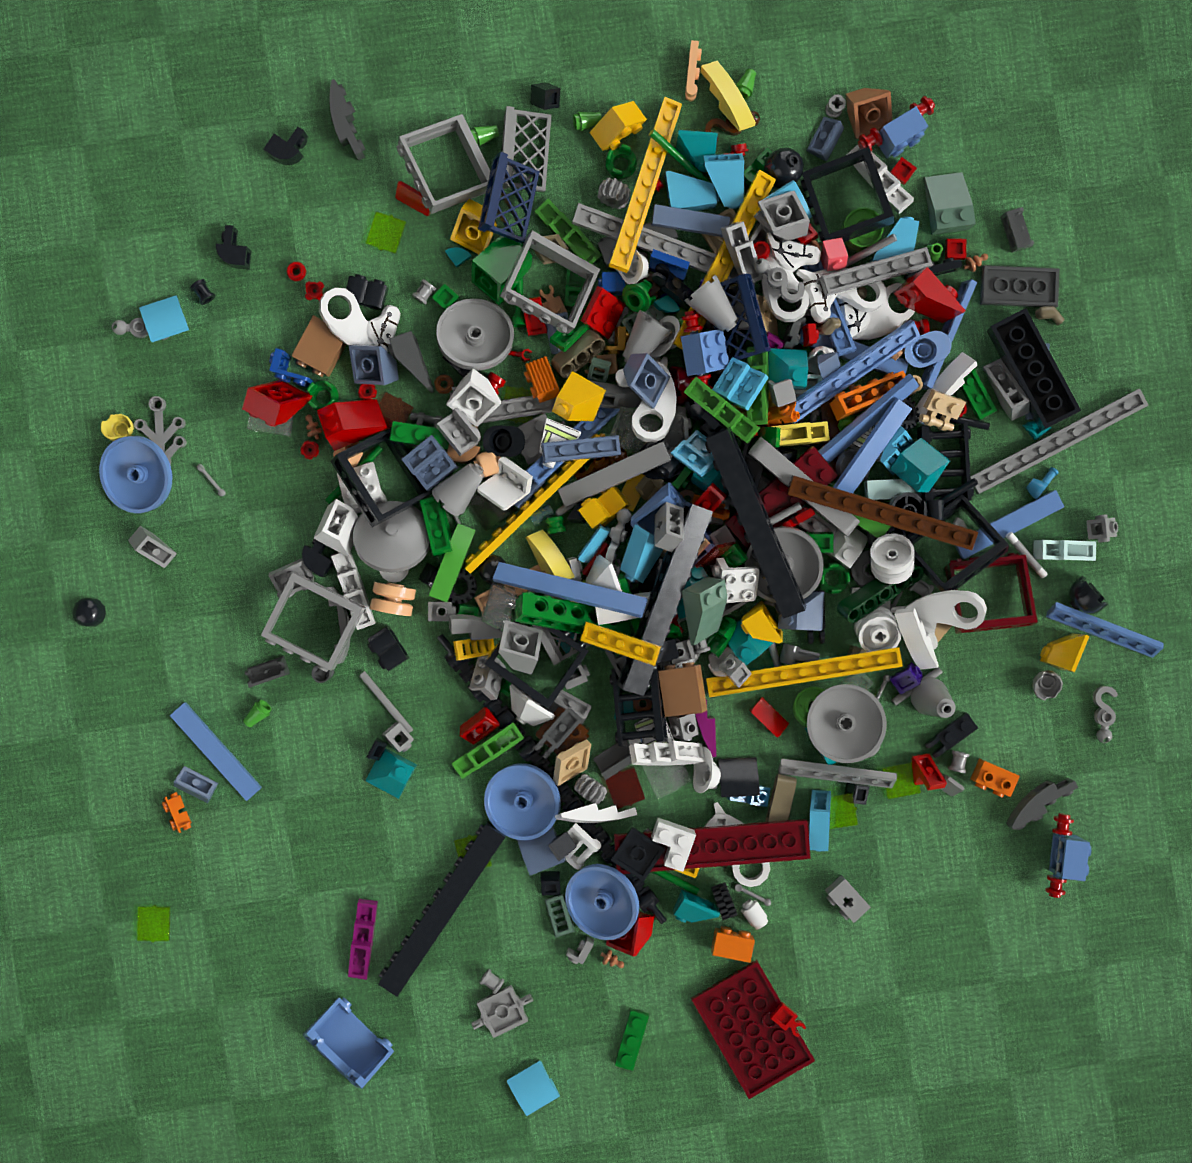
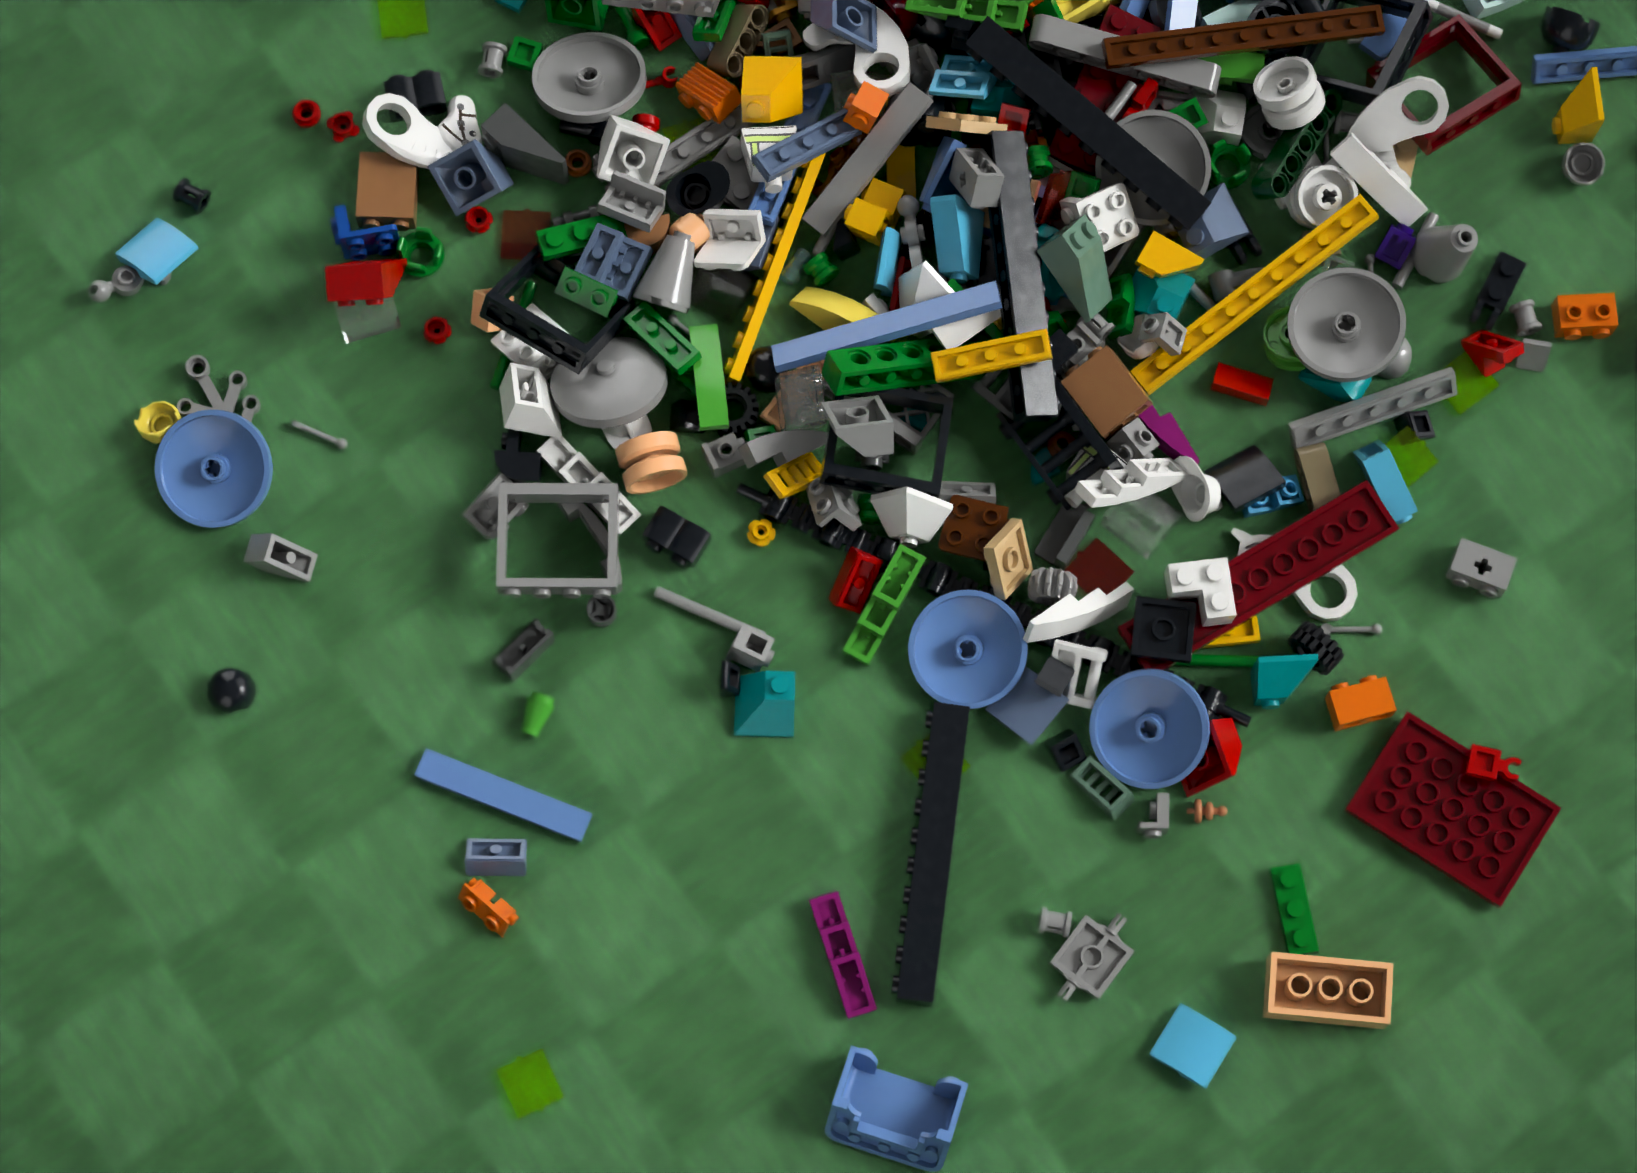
camera: 30 degrees left, 15 degrees down
black brick [216,225,251,270] -> none
nougat hair [305,415,323,440] -> none
red slope [317,399,388,451] -> none
dark grey hinge [534,706,583,759] -> none
light grey bracket [565,663,590,690] -> none
dark tan panel [635,476,665,501] -> none
white brick [741,899,768,930] -> none
none -> green hinge [554,266,618,317]
none -> yellow plate [747,519,776,547]
none -> orange brick [843,81,889,134]
none -> tan plate [926,111,1008,134]
none -> green wheel [1027,145,1053,179]
none -> light nougat brick [1263,952,1394,1029]

